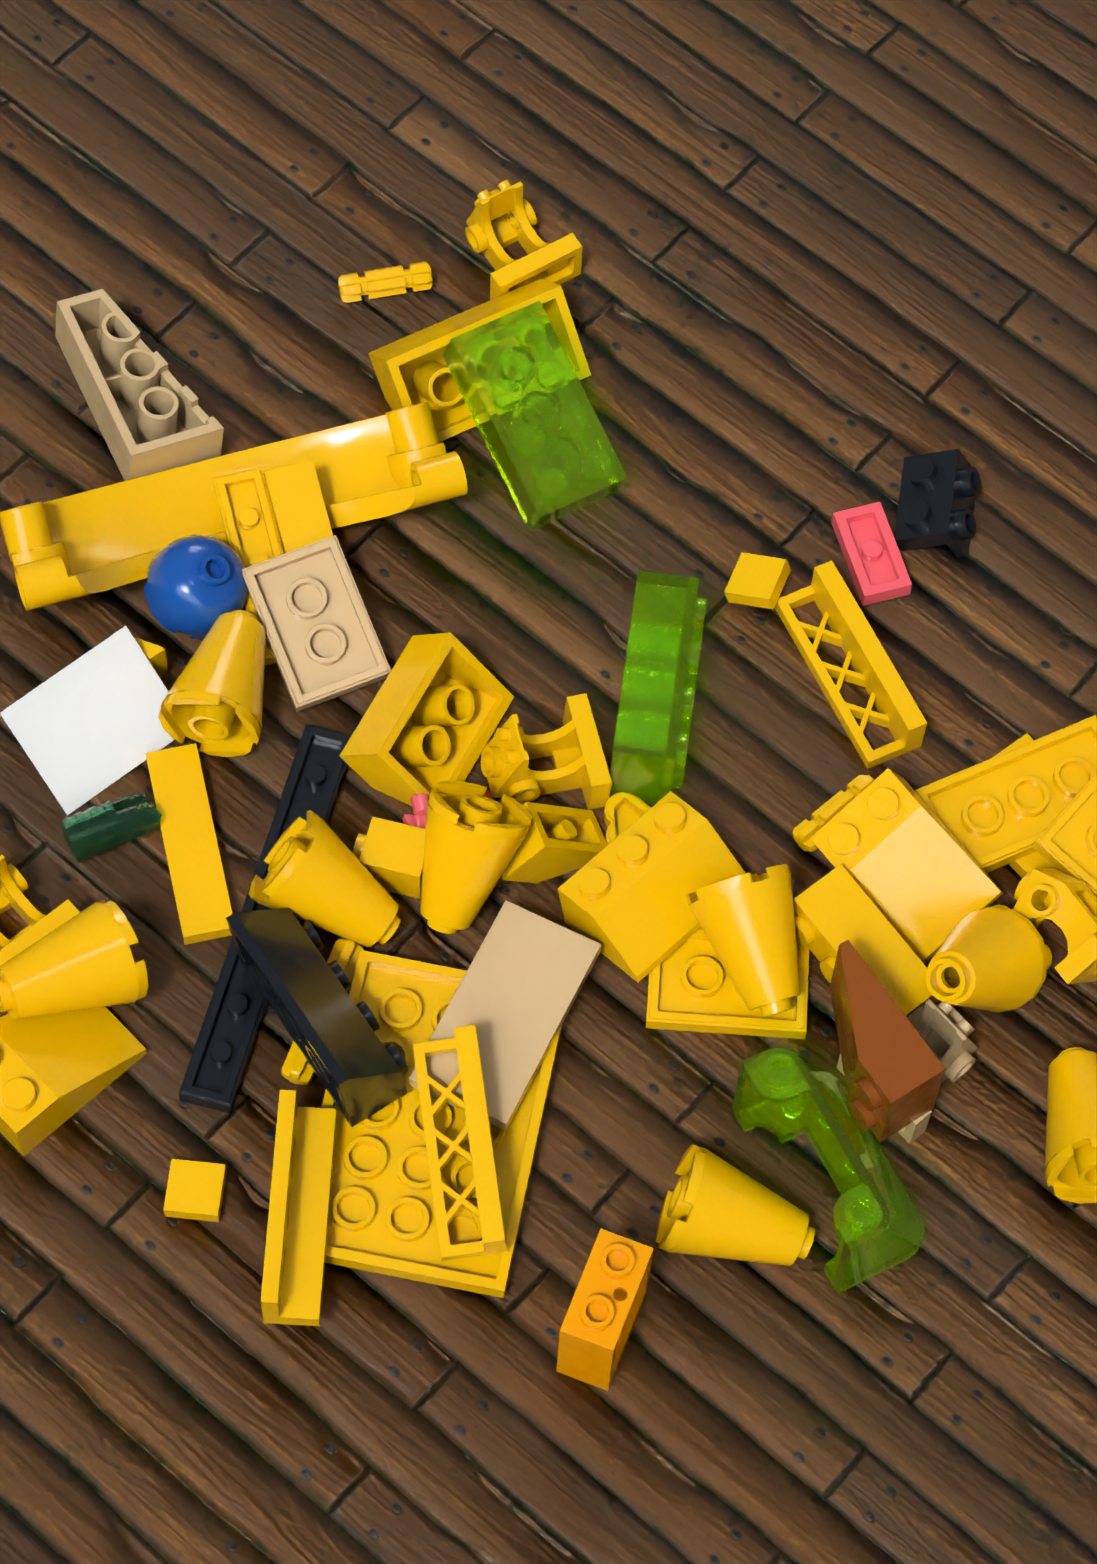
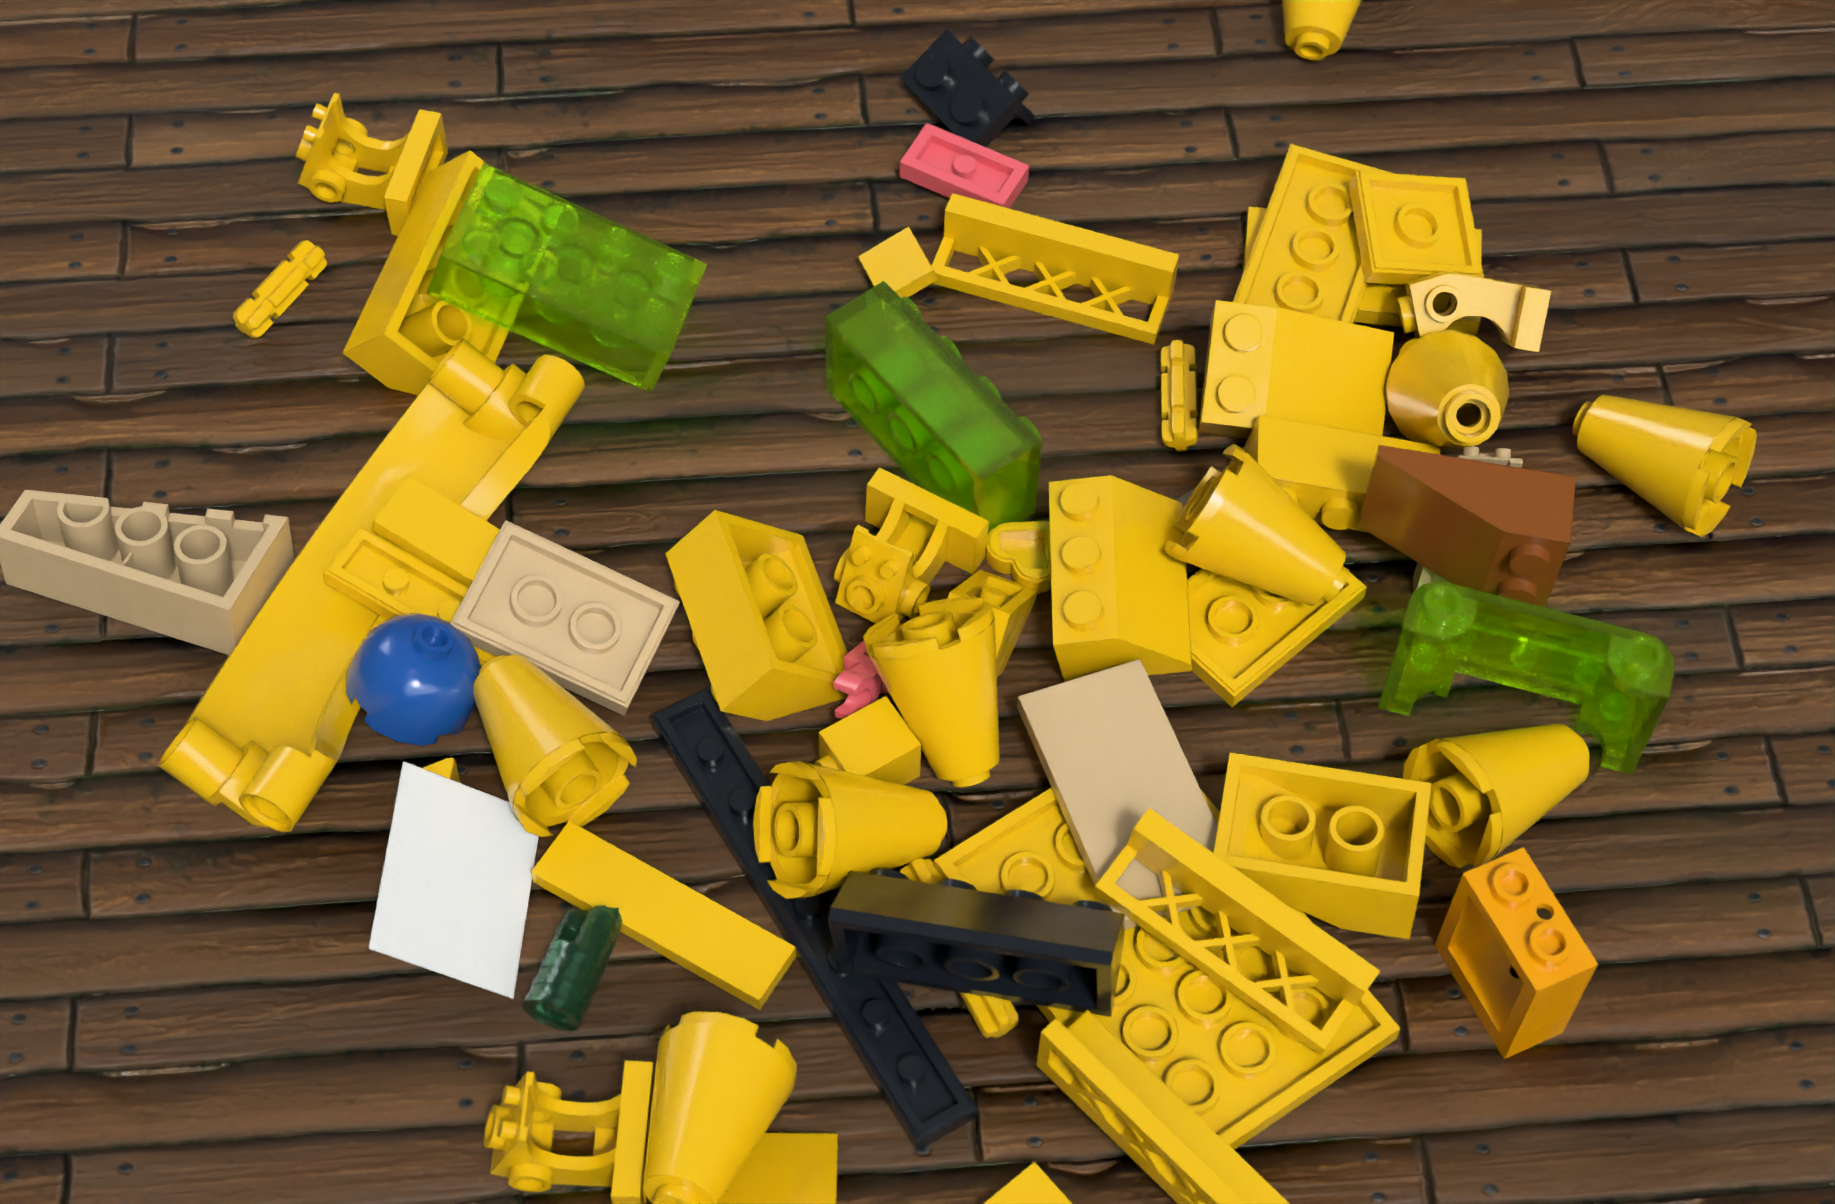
camera: 45 degrees left, 5 degrees down
none -> yellow slope [1214,753,1431,940]

